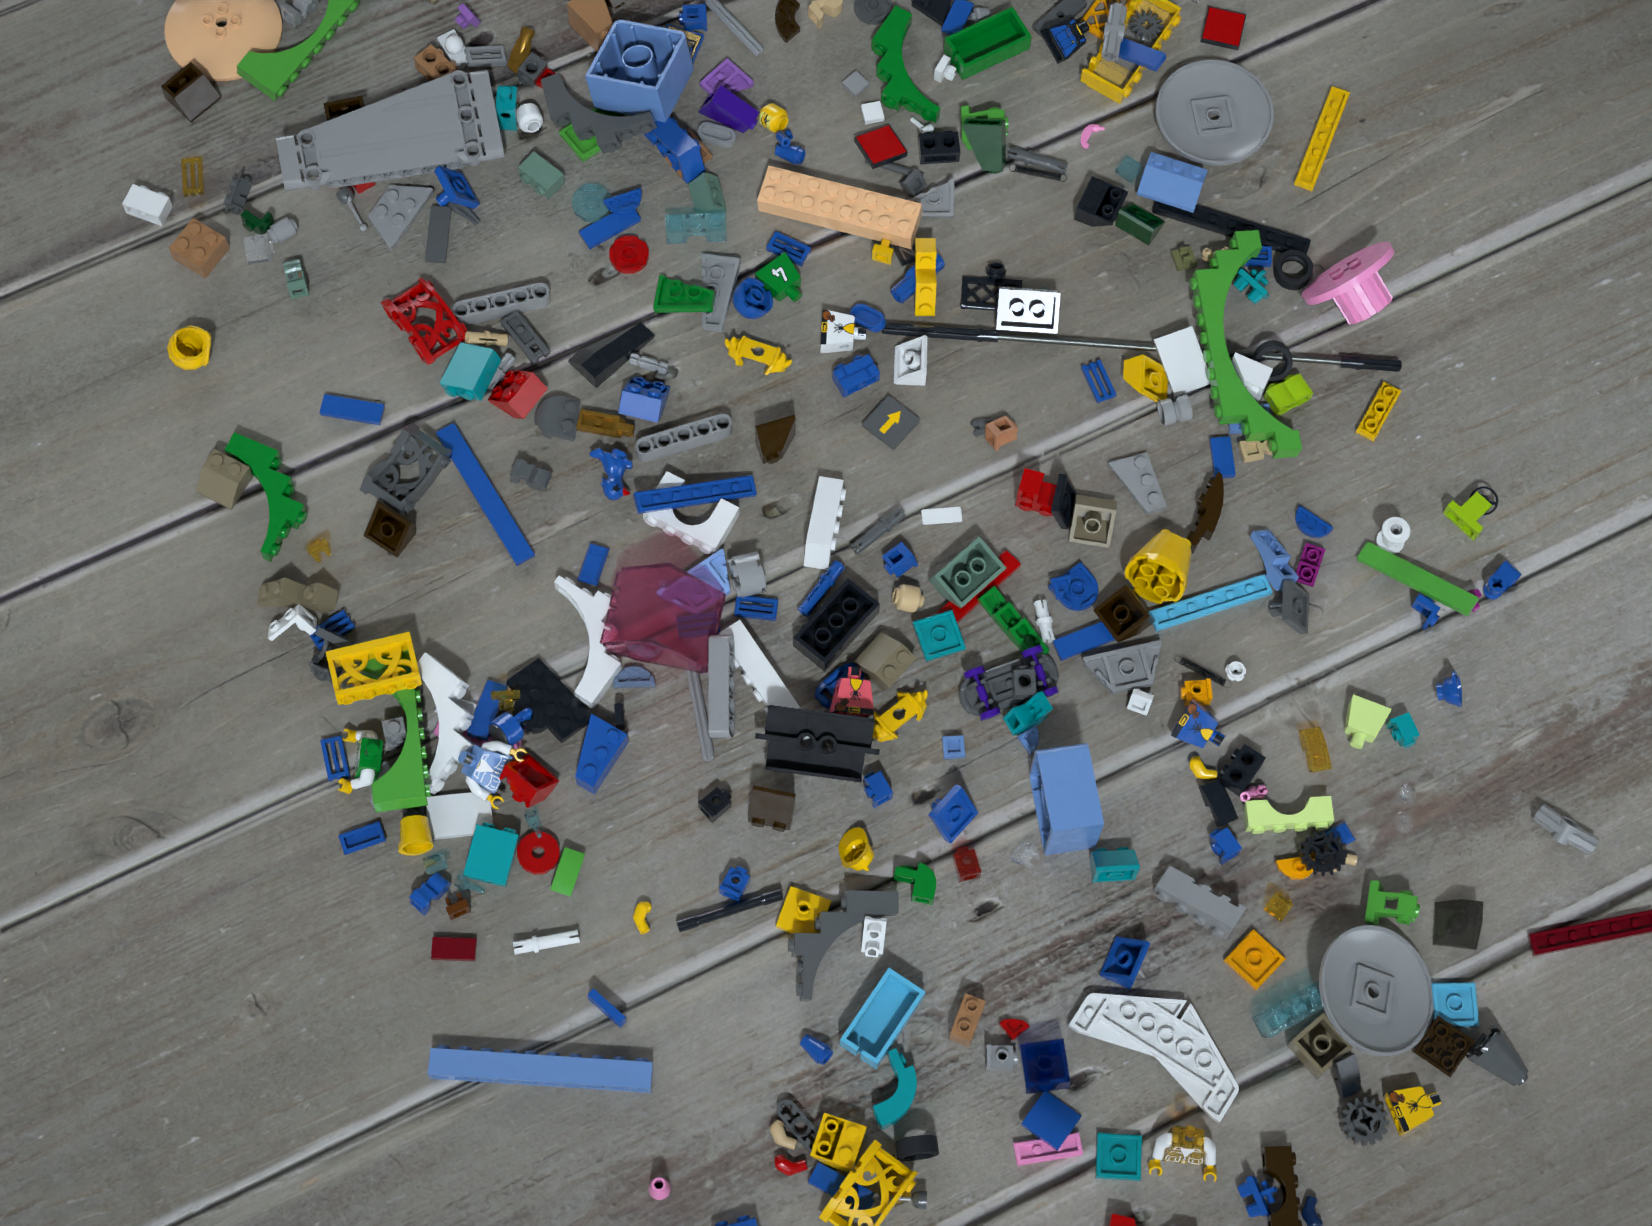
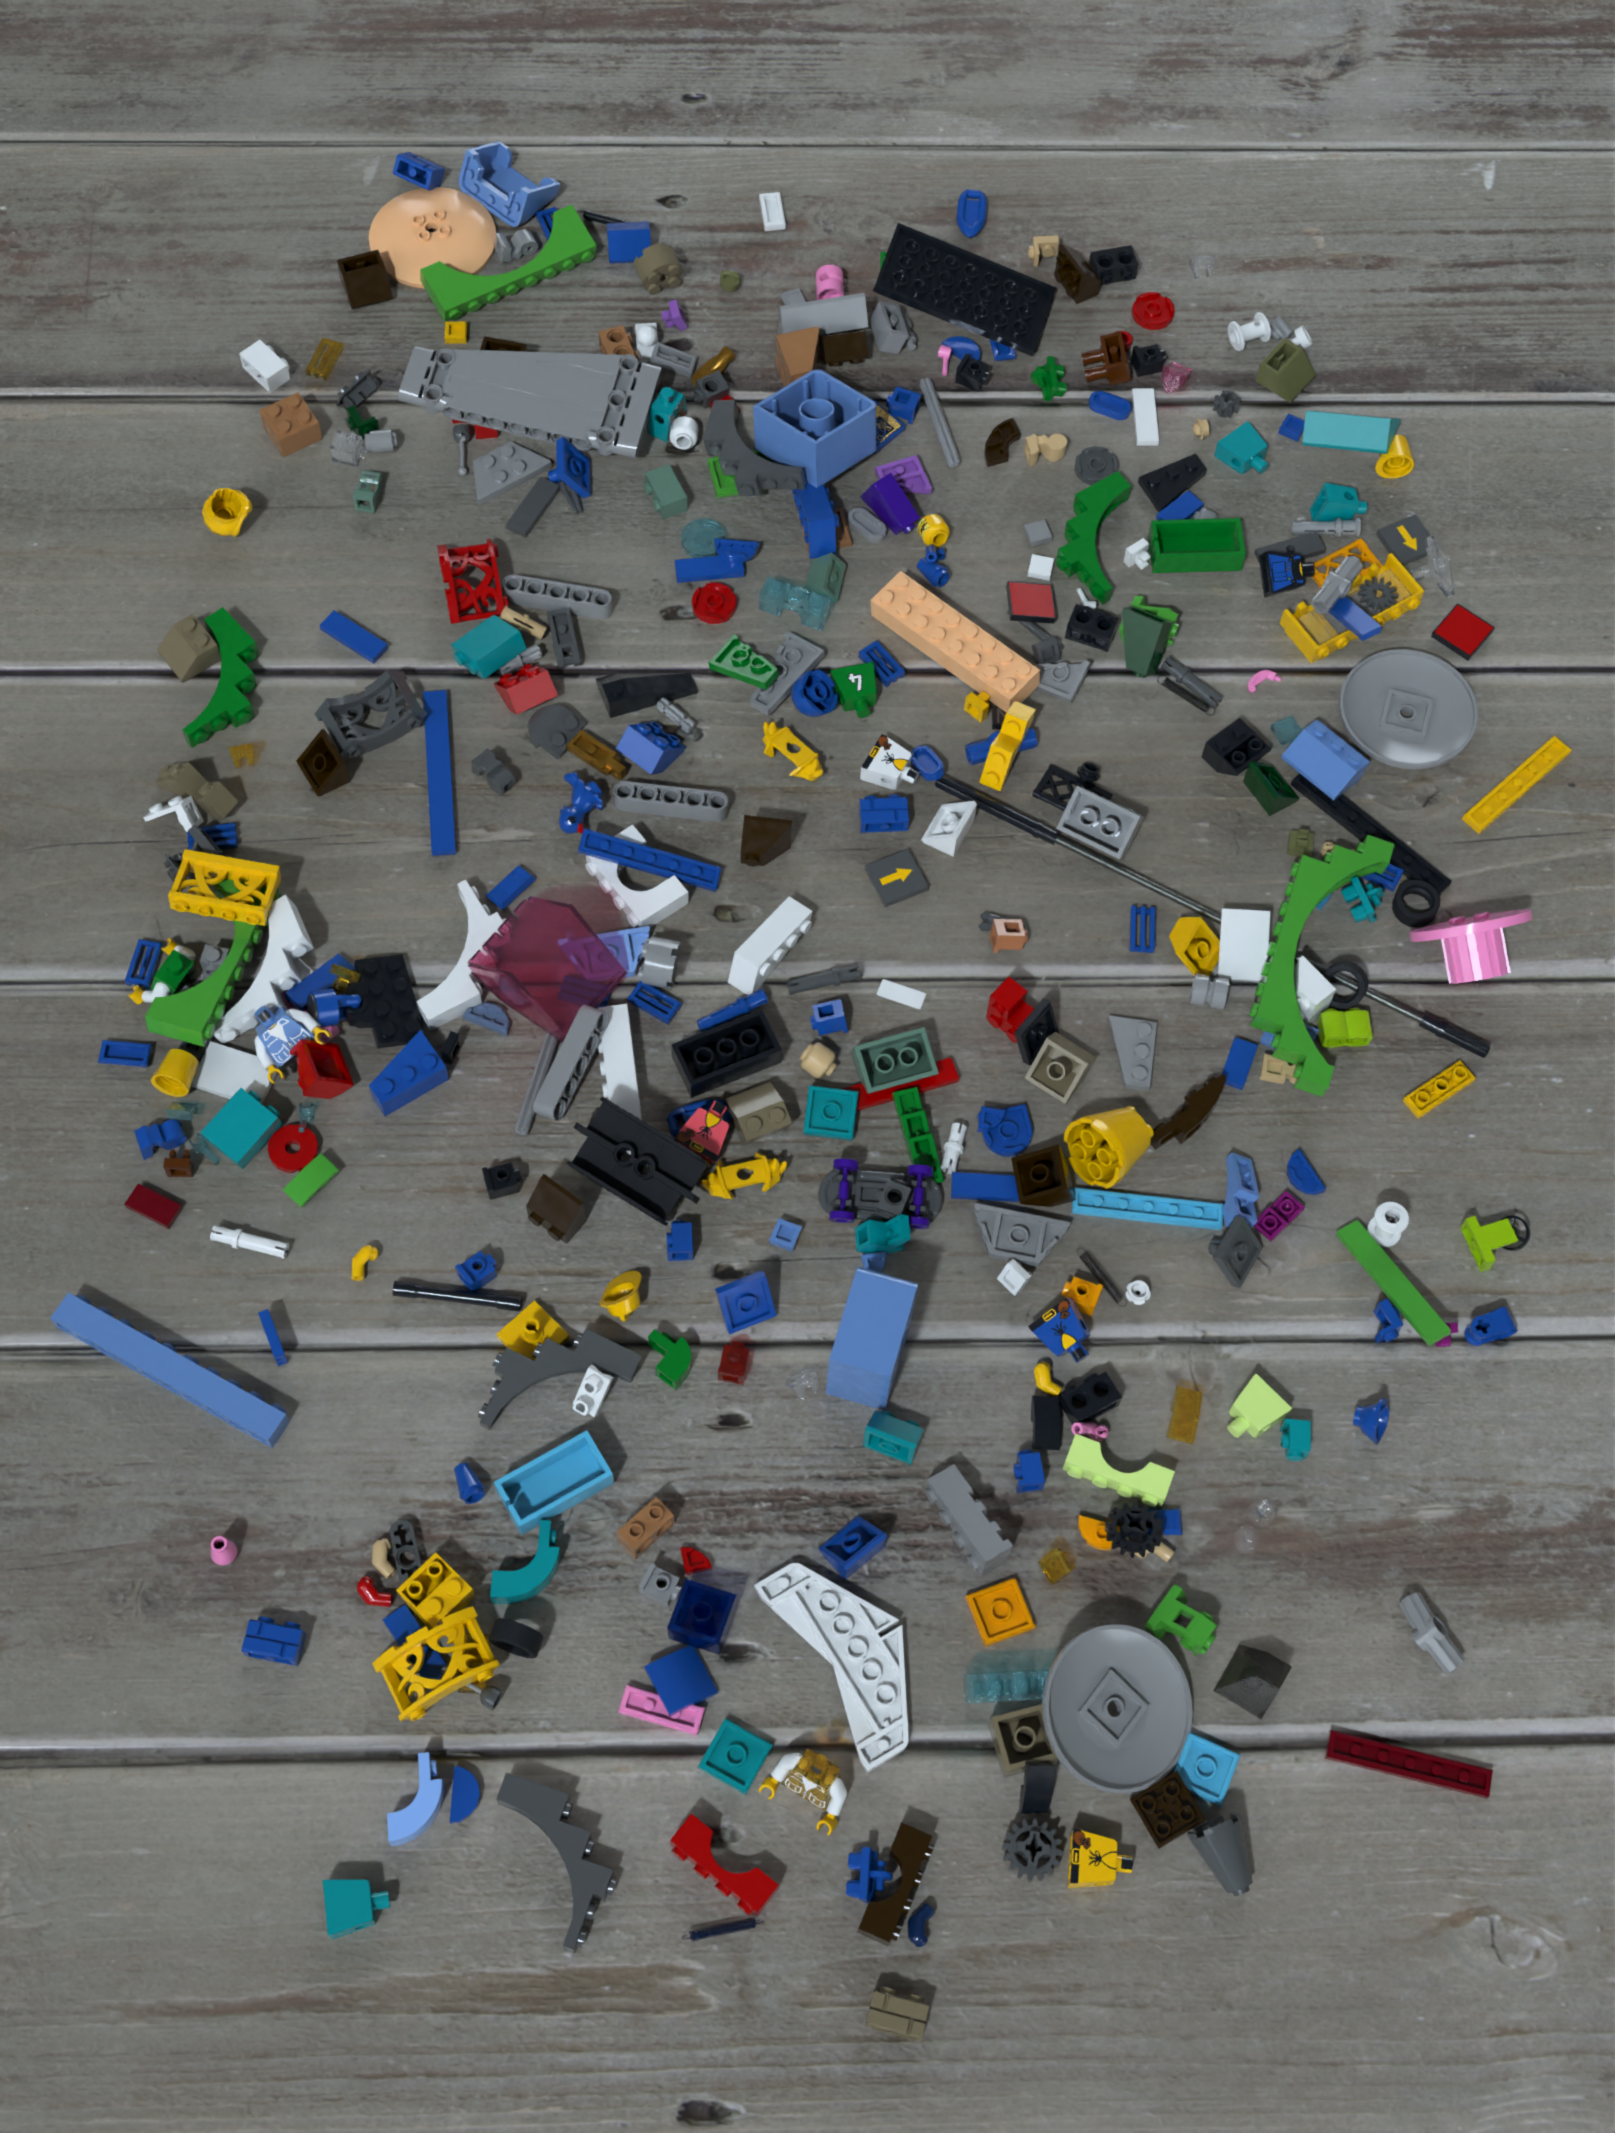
camera: 25 degrees right, 5 degrees down
none -> yellow tile [444,322,467,344]

